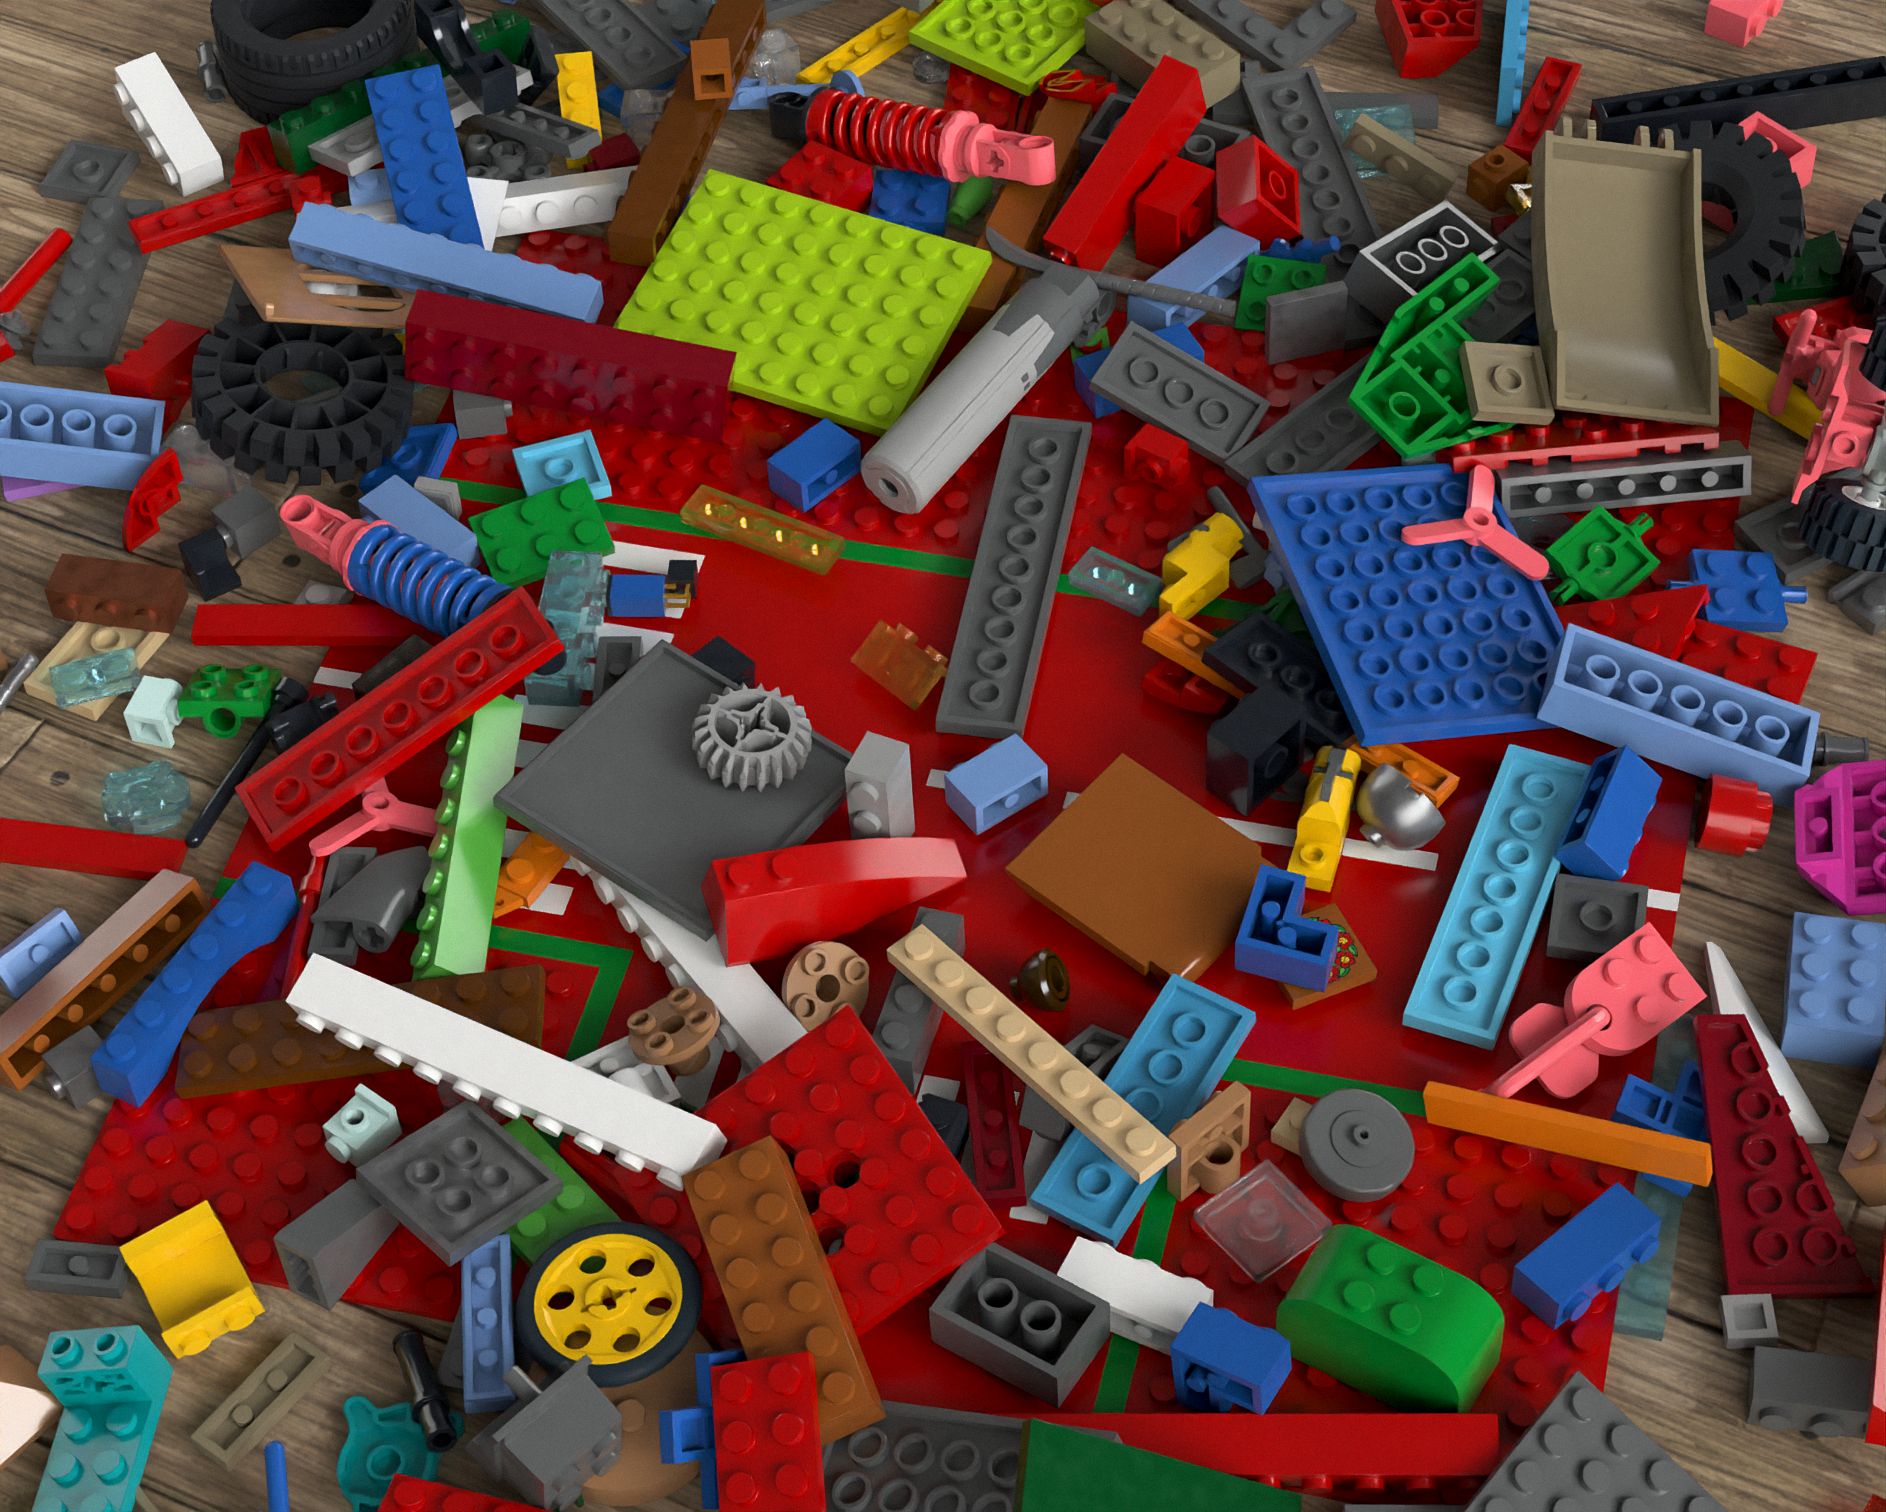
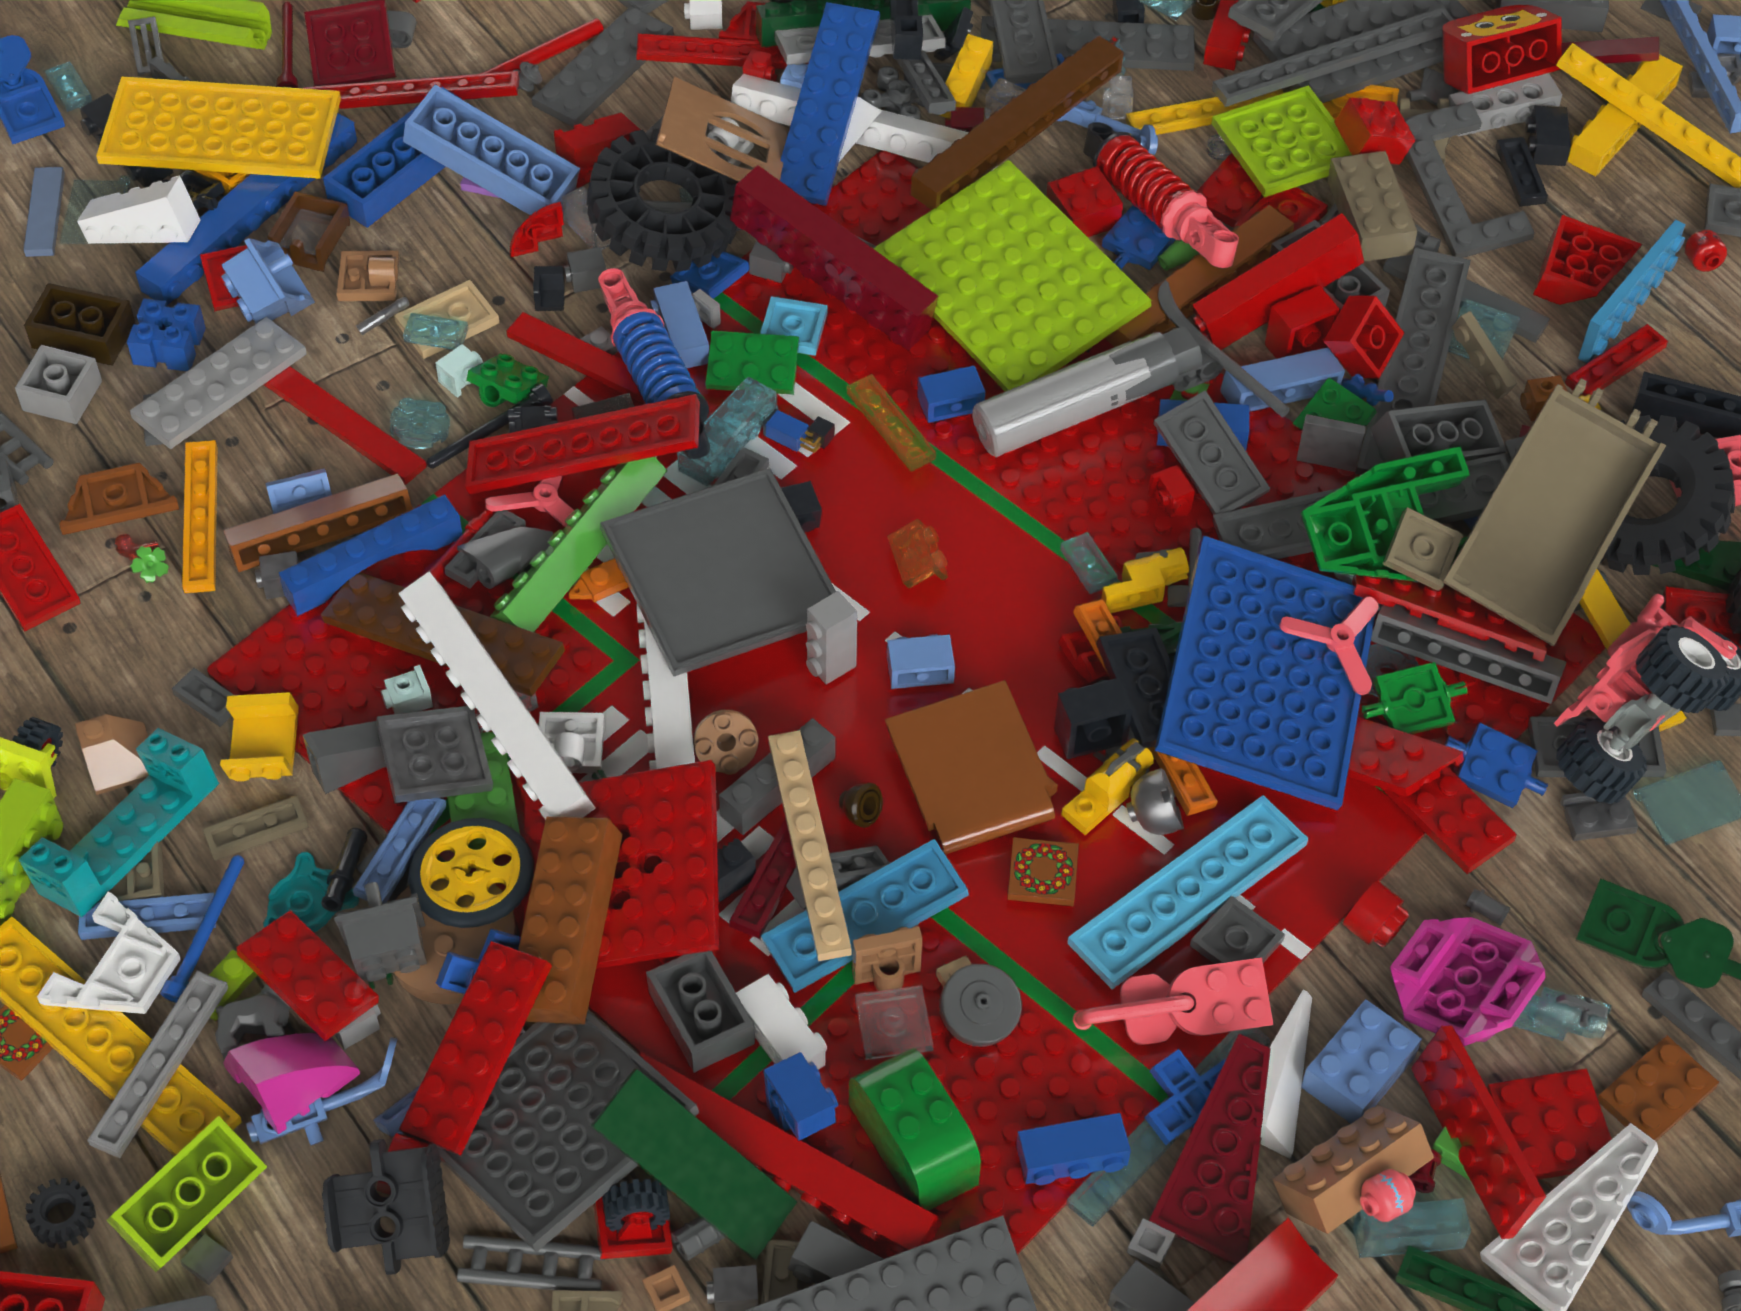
camera: 25 degrees right, 5 degrees up
copper brick [44,553,189,634] -> none
medium blue brick [288,201,604,324] -> none
medium nougat plate [627,986,720,1076] -> none
dark orange brick [690,38,733,100] -> none
light grey gear [692,682,812,793] -> none
red wedge [700,837,968,968] -> none
dark grey plate [935,415,1092,740] -> none
red brick [1039,69,1118,104] -> none
blue brick [1235,864,1339,993] -> none
orange tile [1423,1081,1713,1187] -> none
medium blue brick [1536,623,1821,809] -> none
blue brick [1553,745,1663,881] -> none

